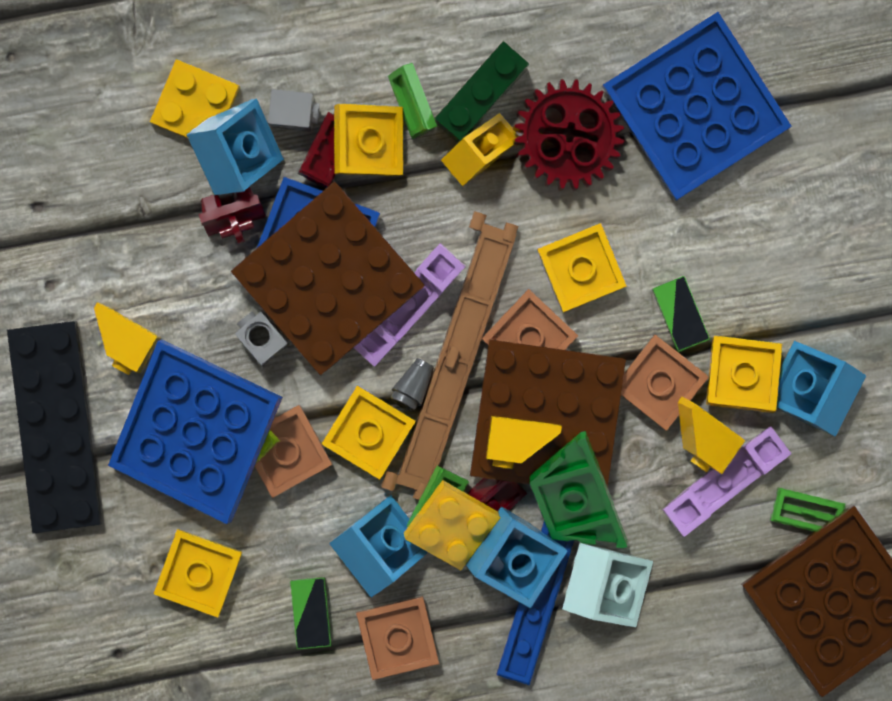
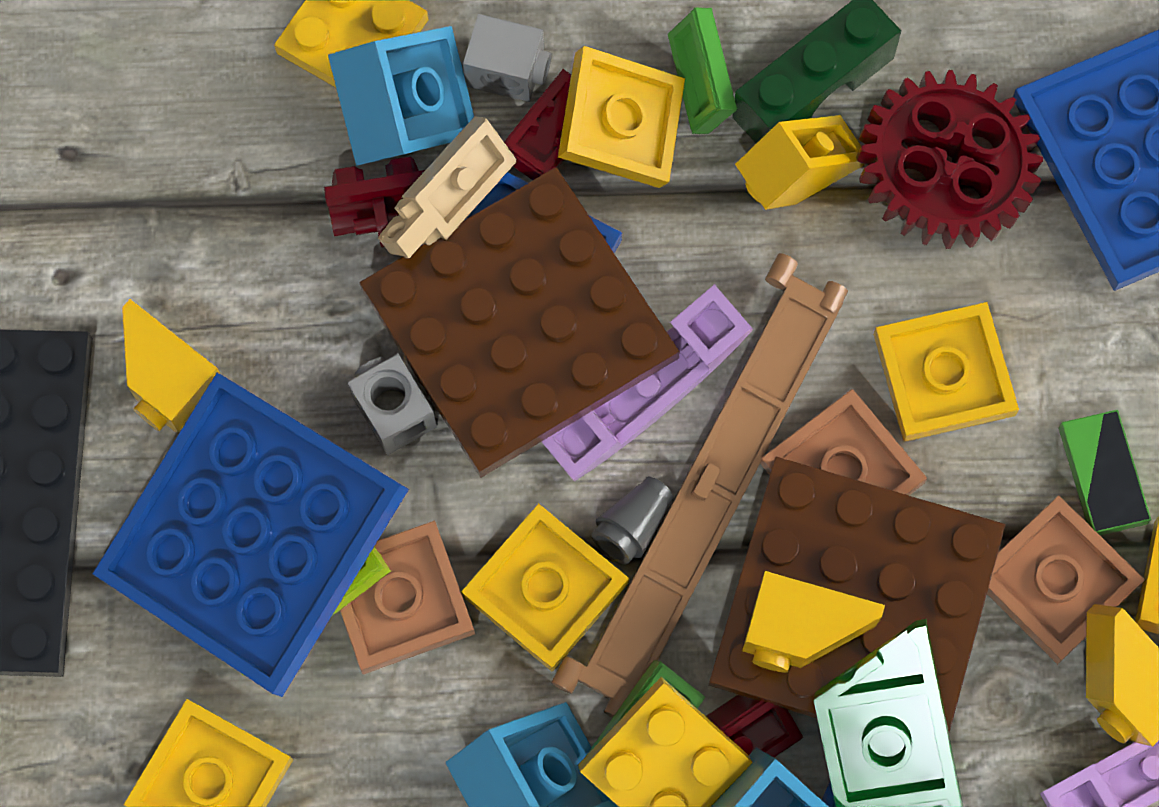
camera: 15 degrees right, 15 degrees down
none -> tan hinge [378,117,517,258]

